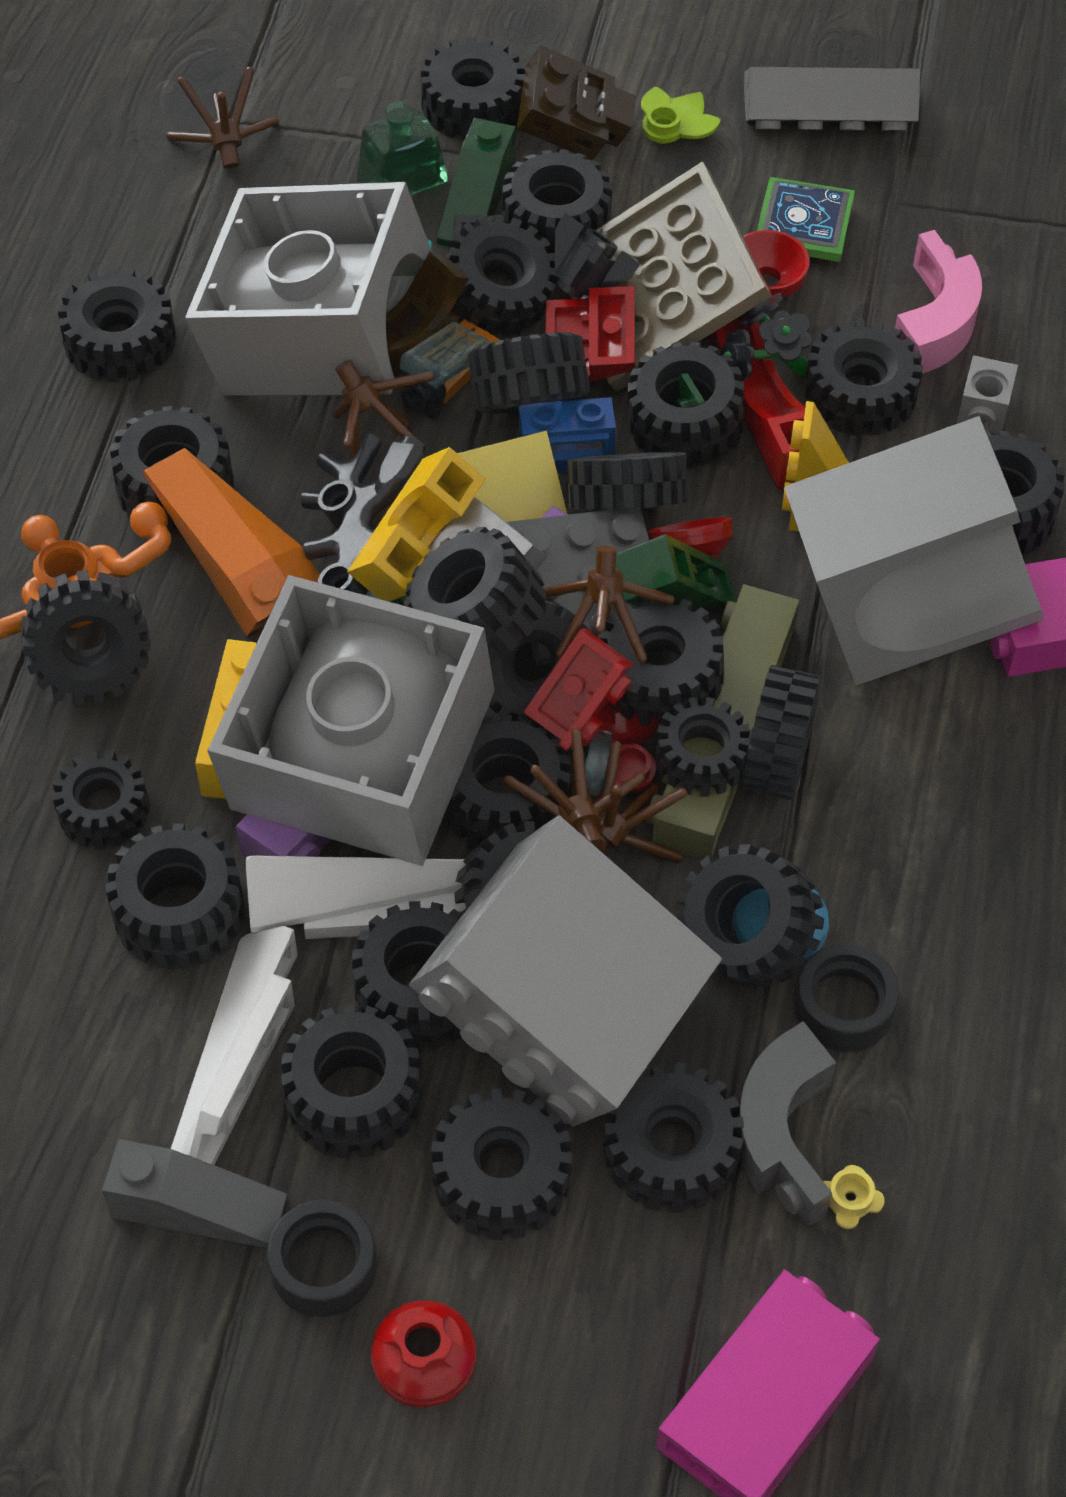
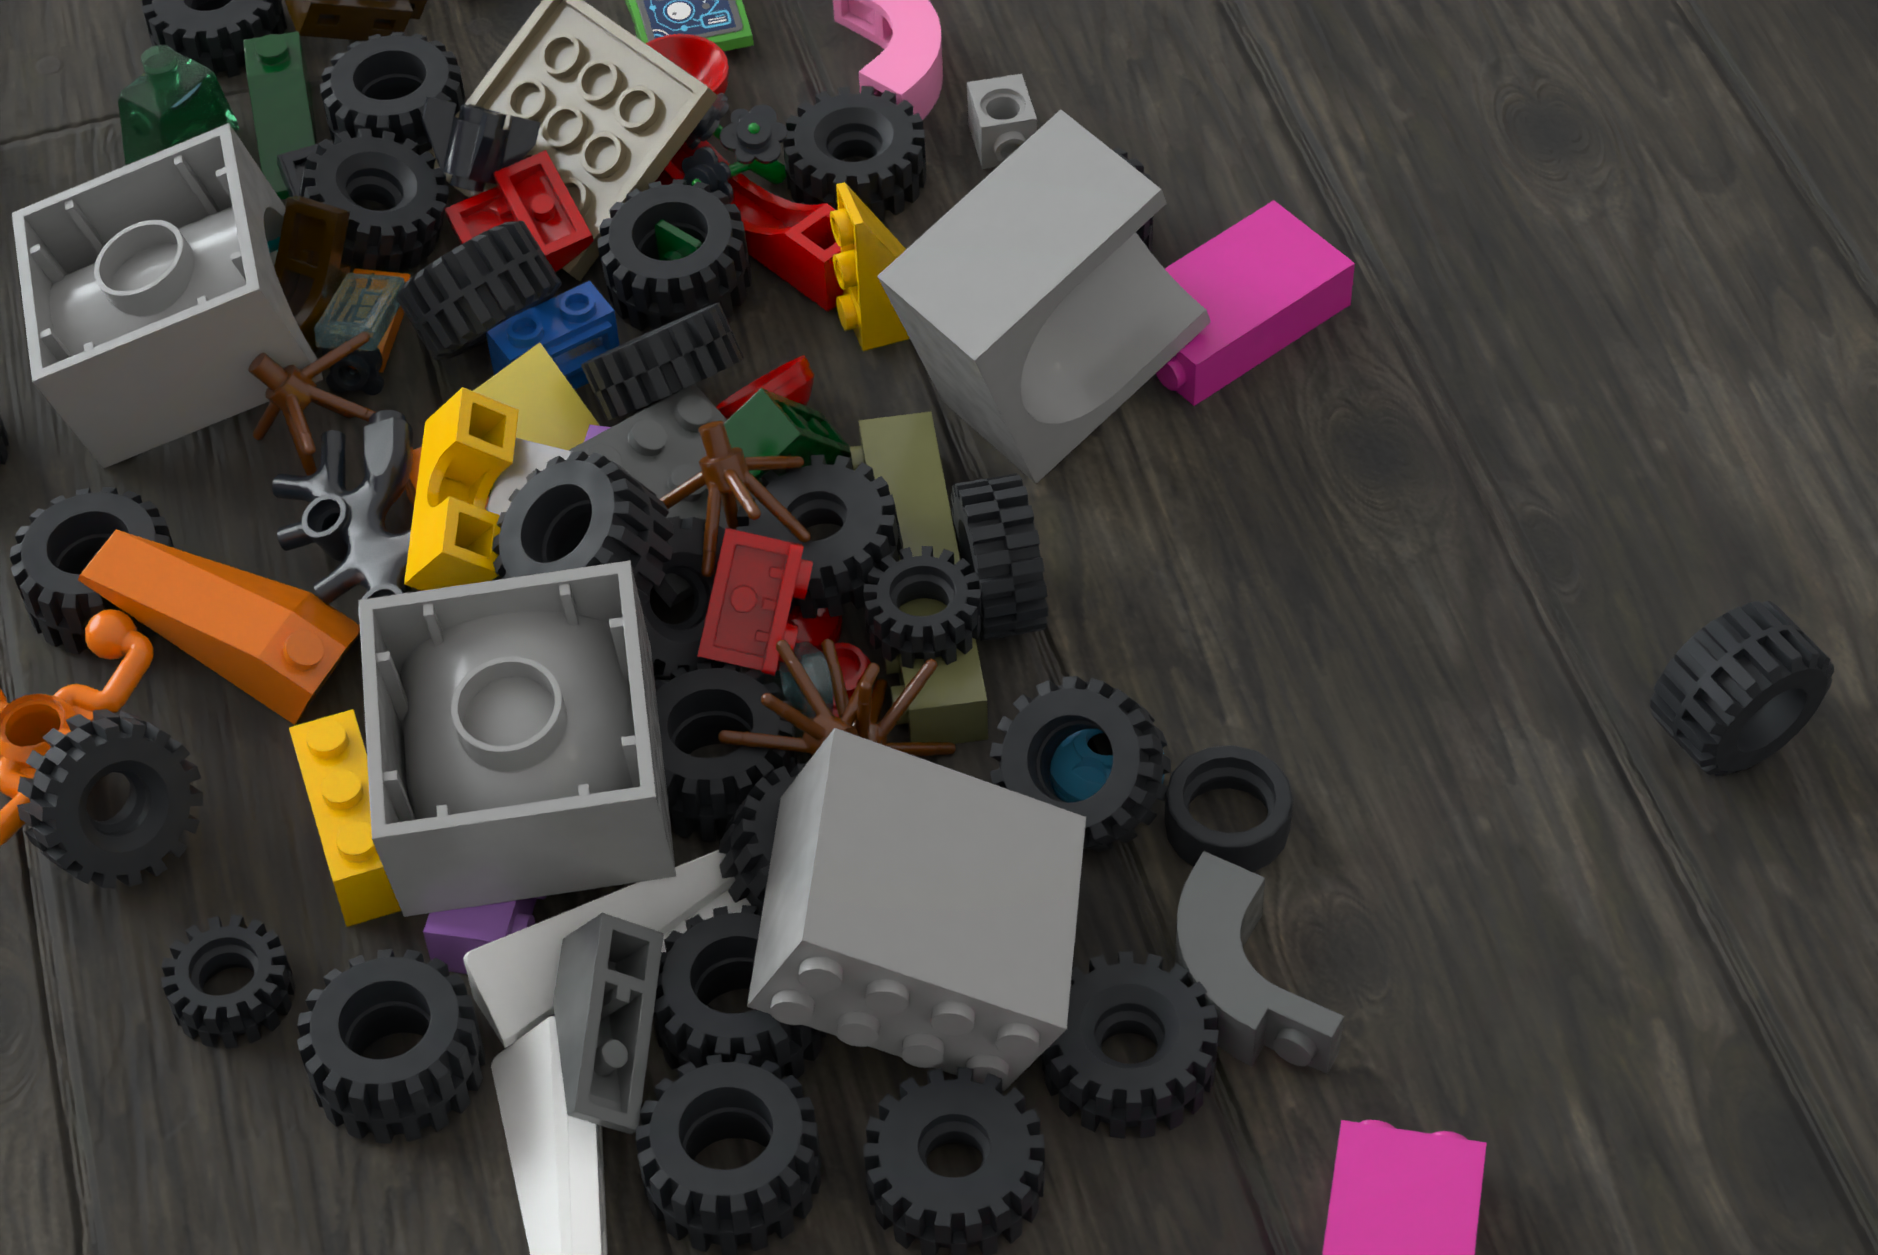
camera: 25 degrees left, 5 degrees down
light yellow plate [823,1165,884,1229] -> none
none -> dark grey slope [553,913,664,1135]

